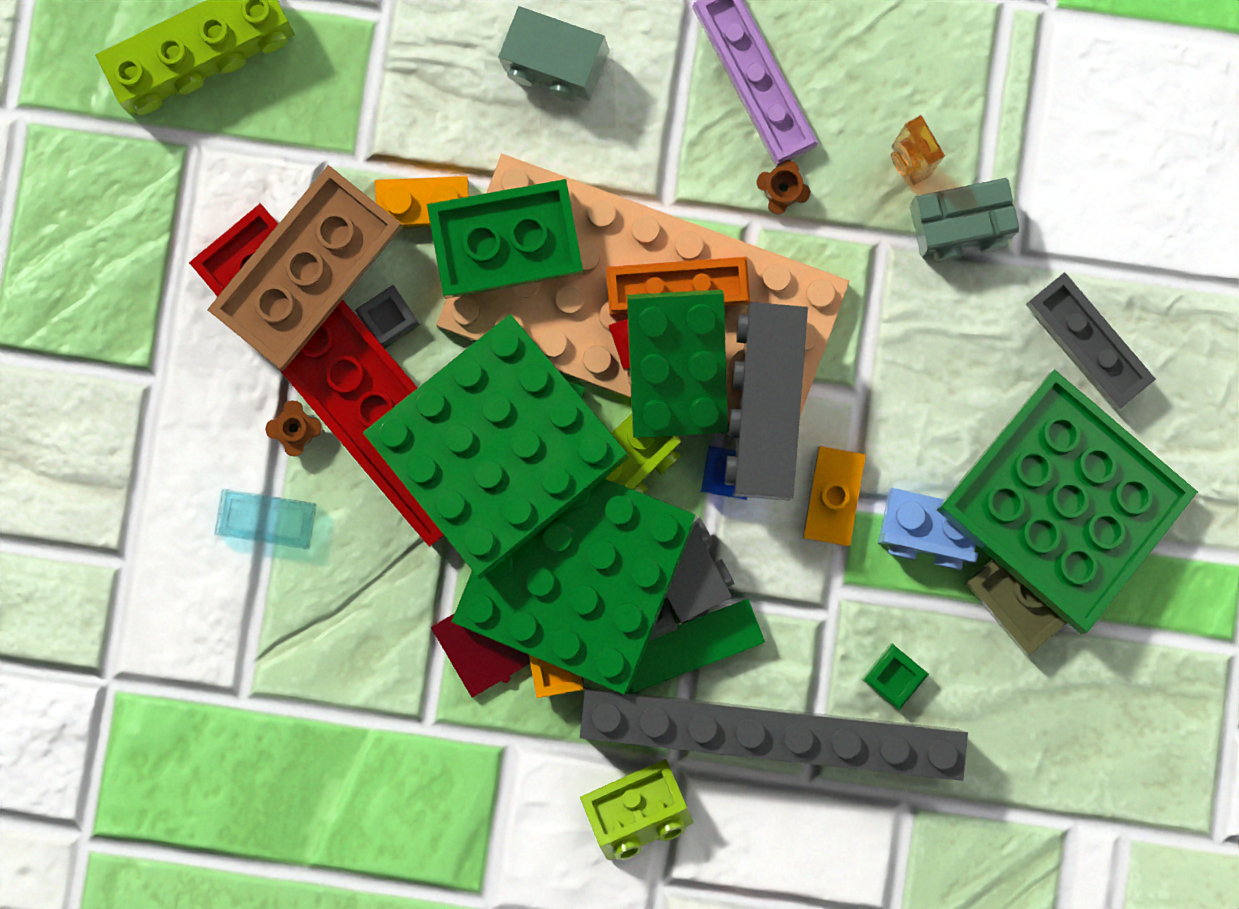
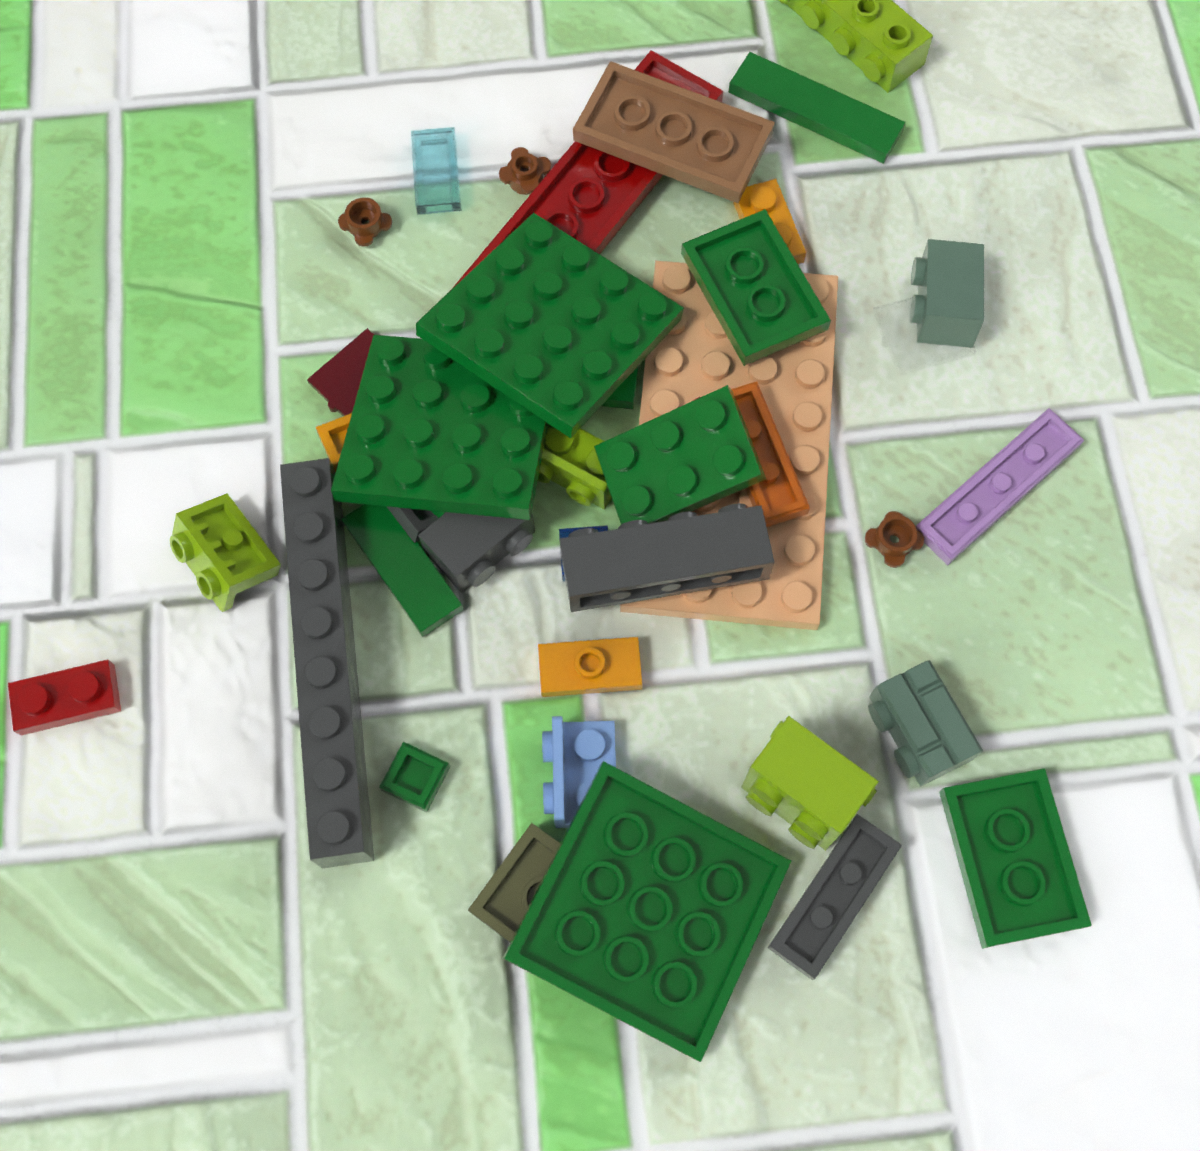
camera: 80 degrees right, 15 degrees down
dark grey tile [355,284,420,348] -> none
clear orange plate [891,115,945,185] -> none
none -> dark orange plate [338,197,392,246]
none -> green tile [728,52,906,164]
none -> lime brick [741,716,879,851]
none -> green plate [939,768,1092,949]

